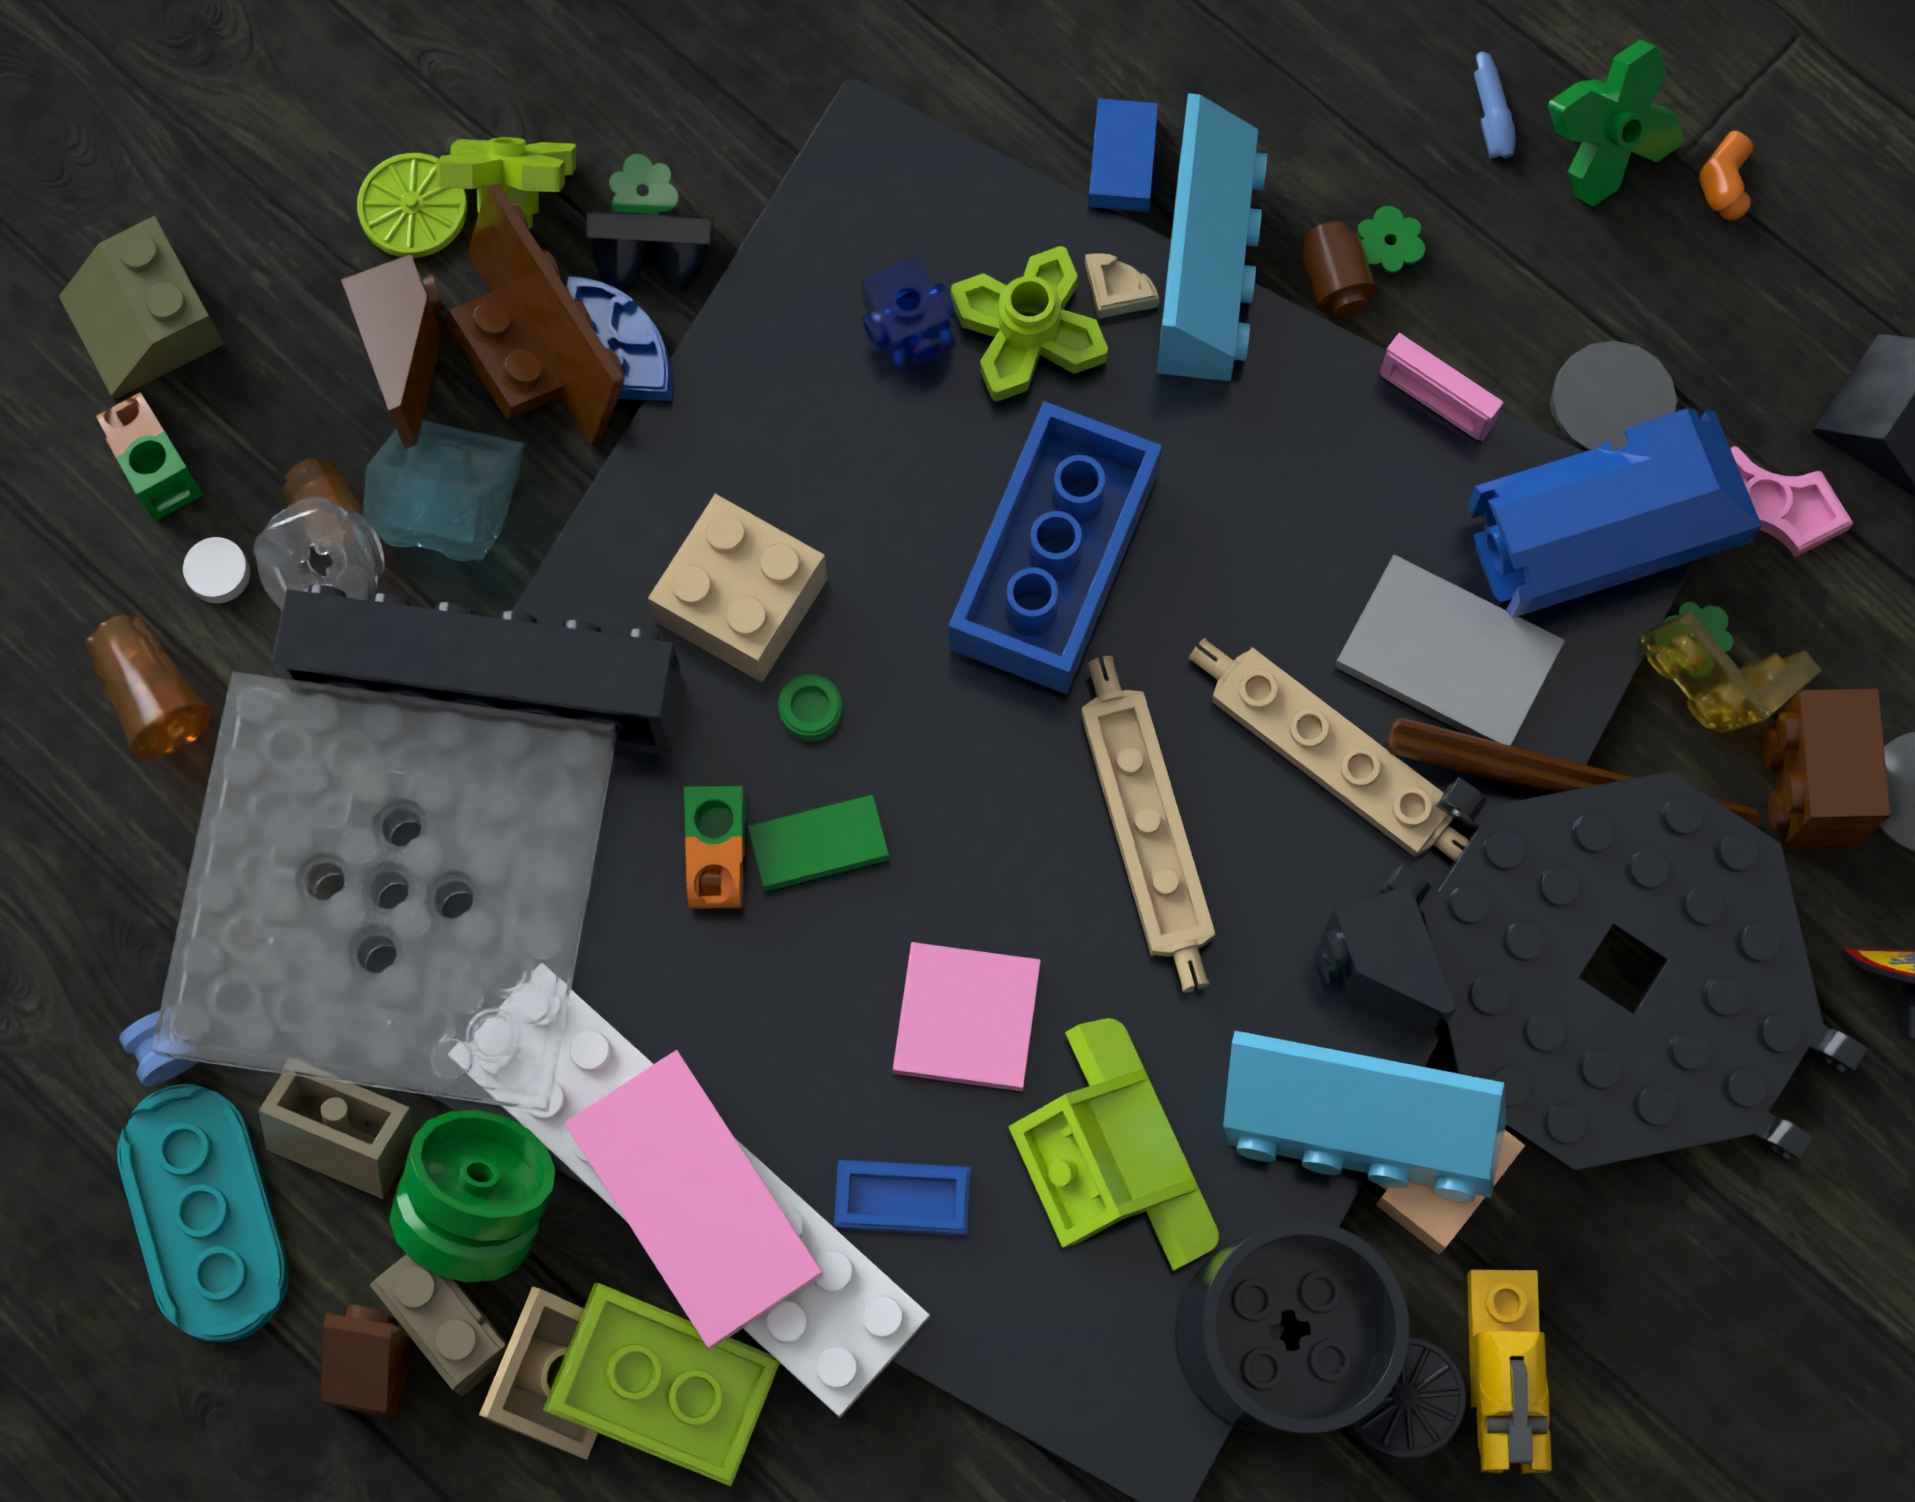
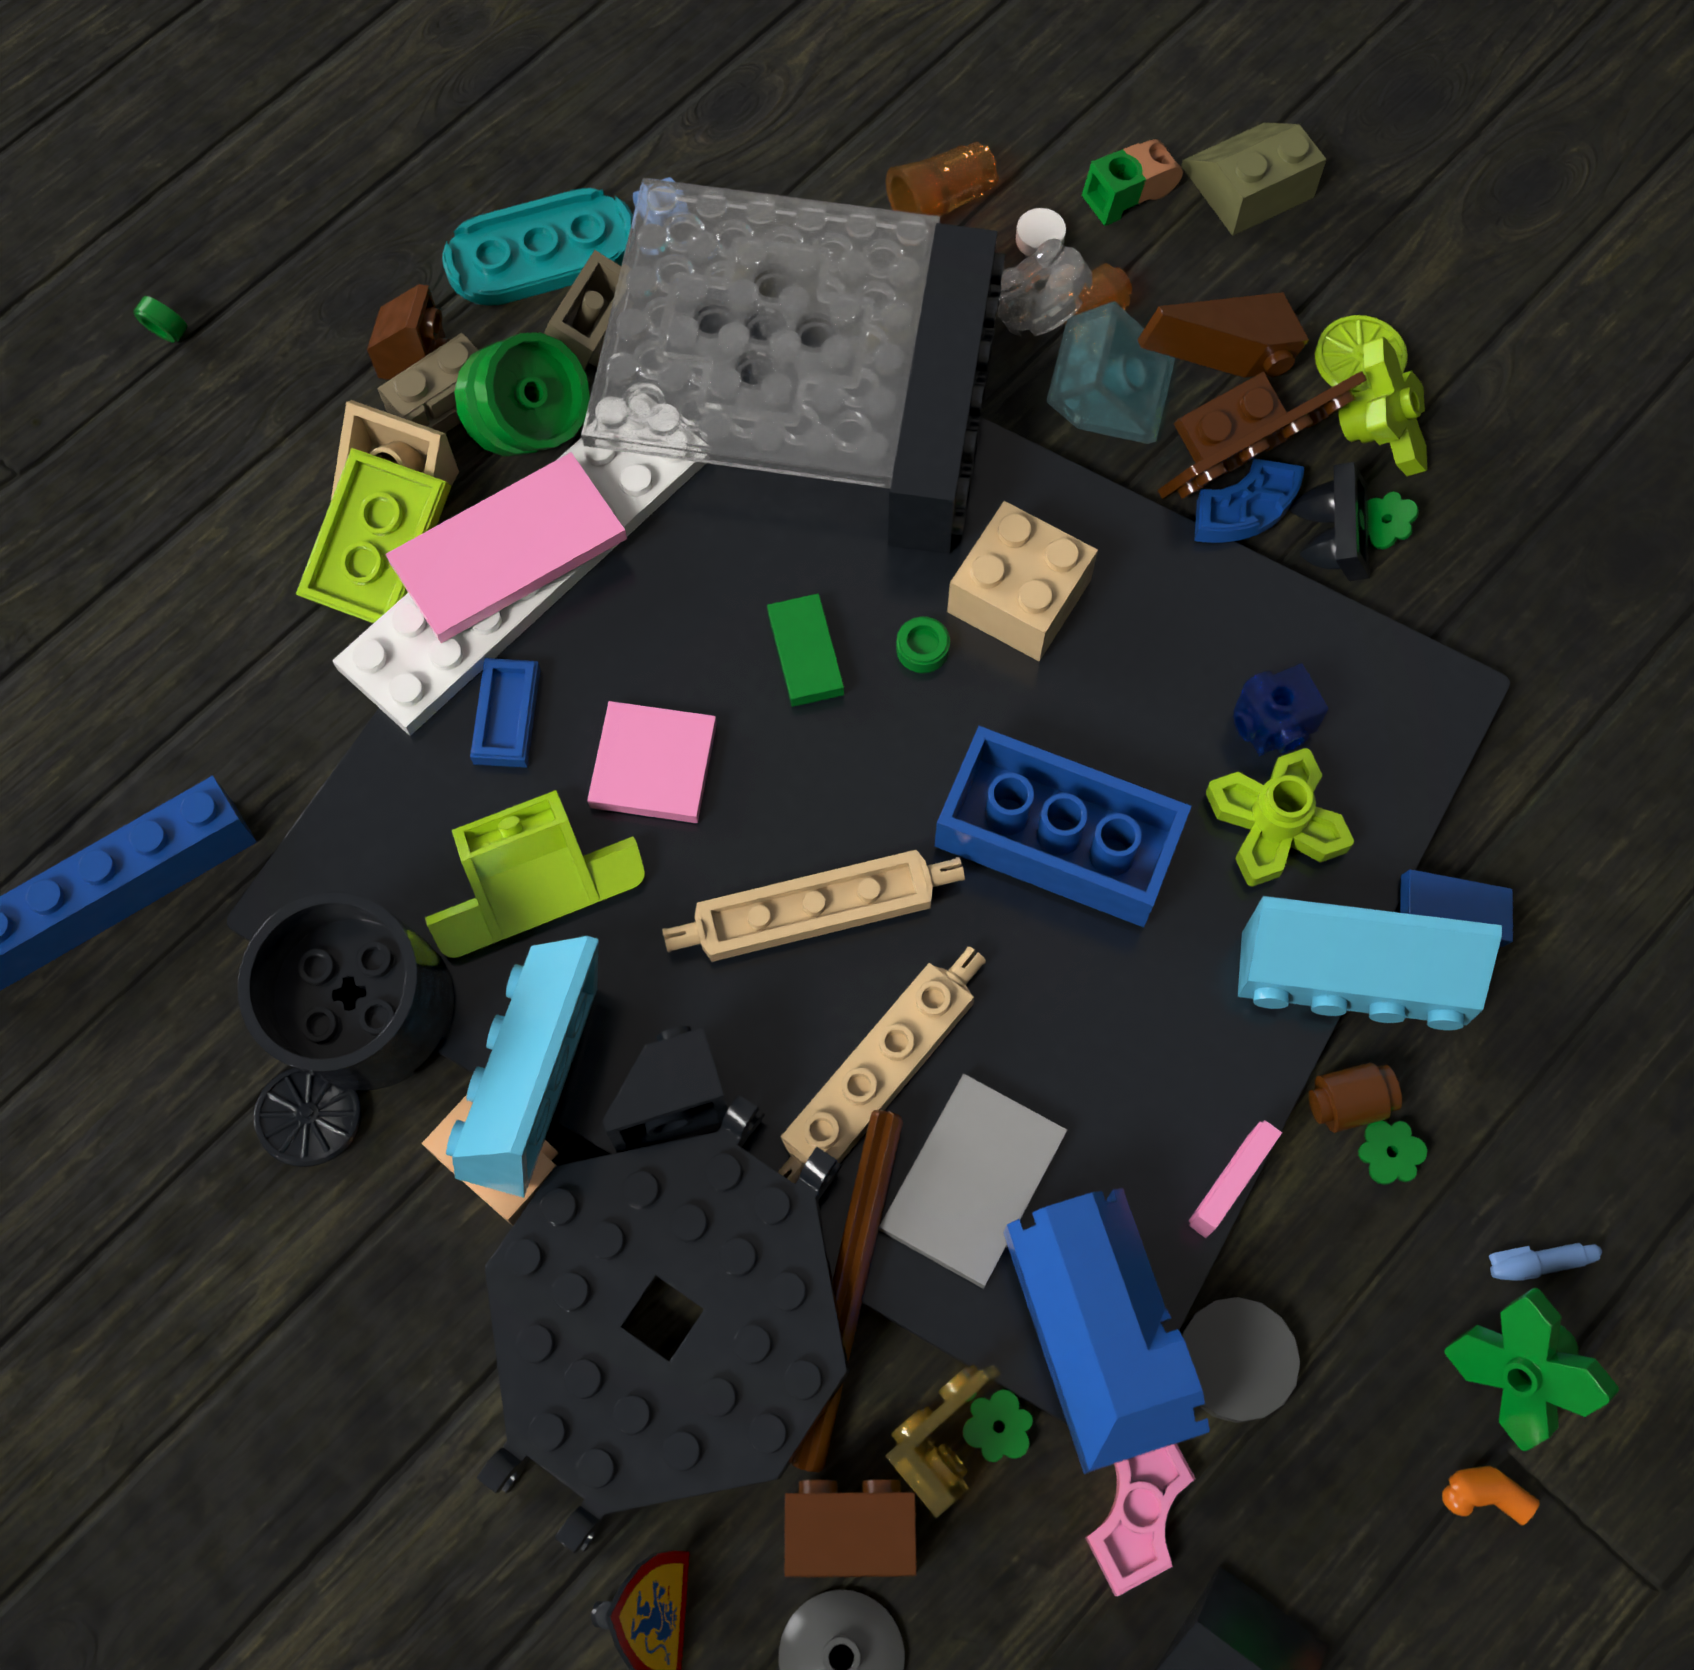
camera: 90 degrees right, 5 degrees down
leg [684,786,747,909] -> none
tan tile [1085,253,1159,319] -> none
yellow plate [1467,1270,1552,1474] -> none

